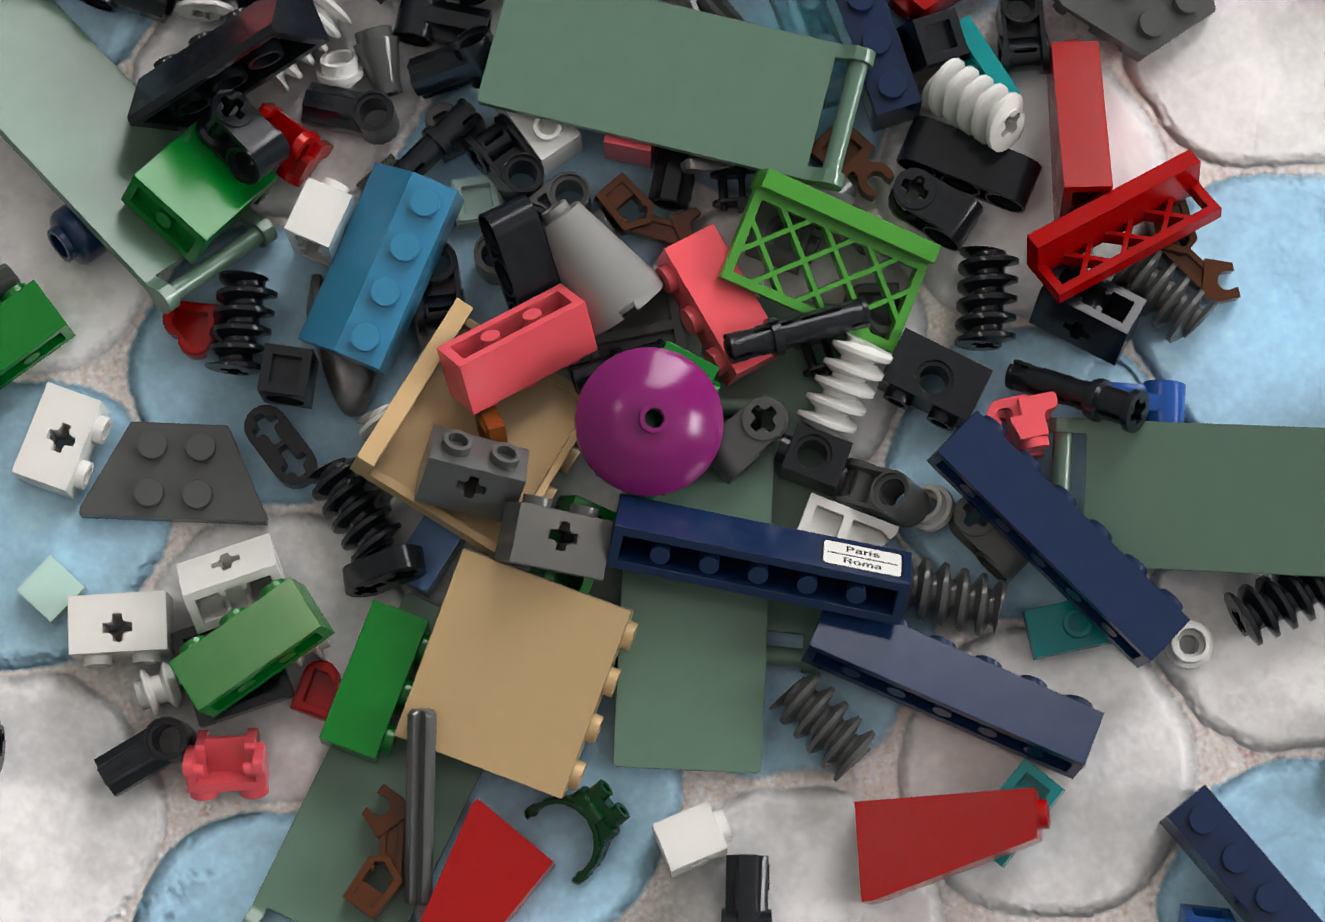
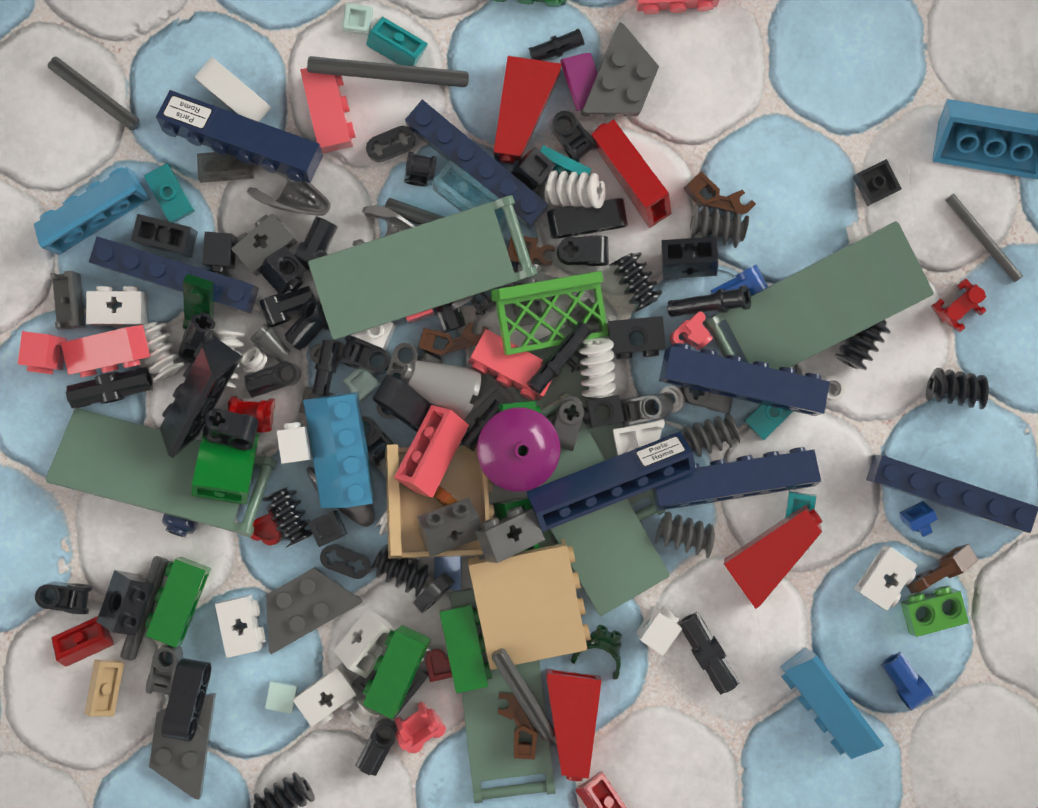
camera: 35 degrees left, 10 degrees up
red fence [1027,149,1222,304] -> none

